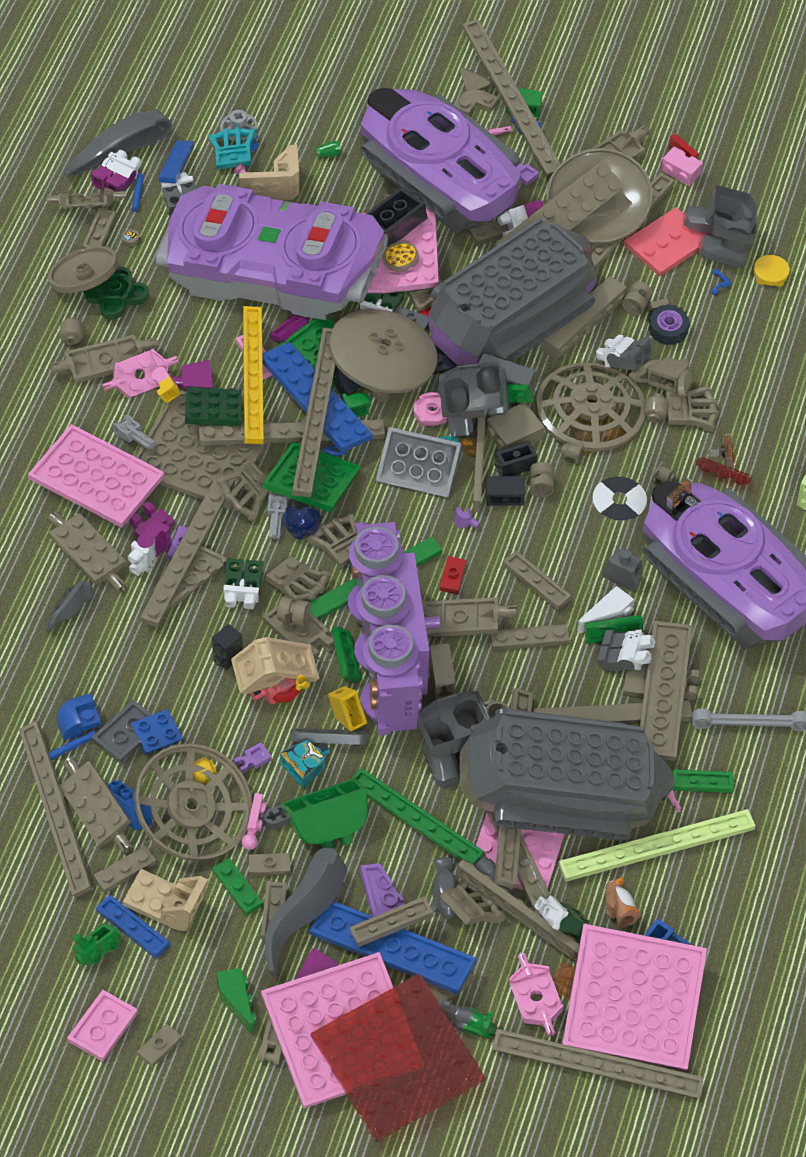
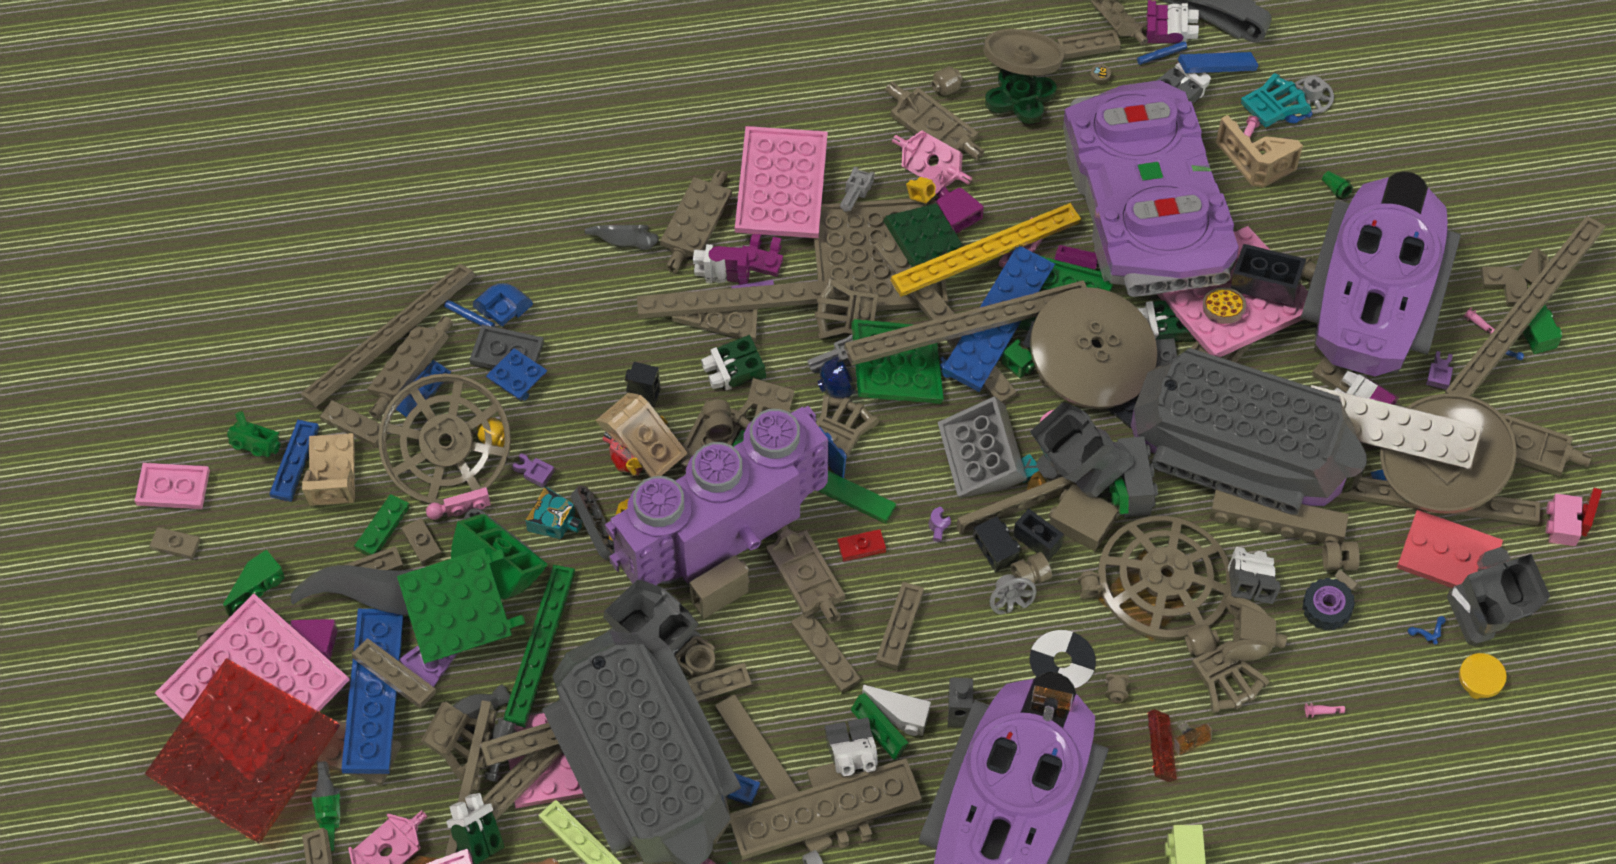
camera: 65 degrees right, 5 degrees up
none -> green plate [397,548,526,664]
none -> light grey wheel [989,574,1037,614]
none -> bright pink piece [1305,703,1345,718]

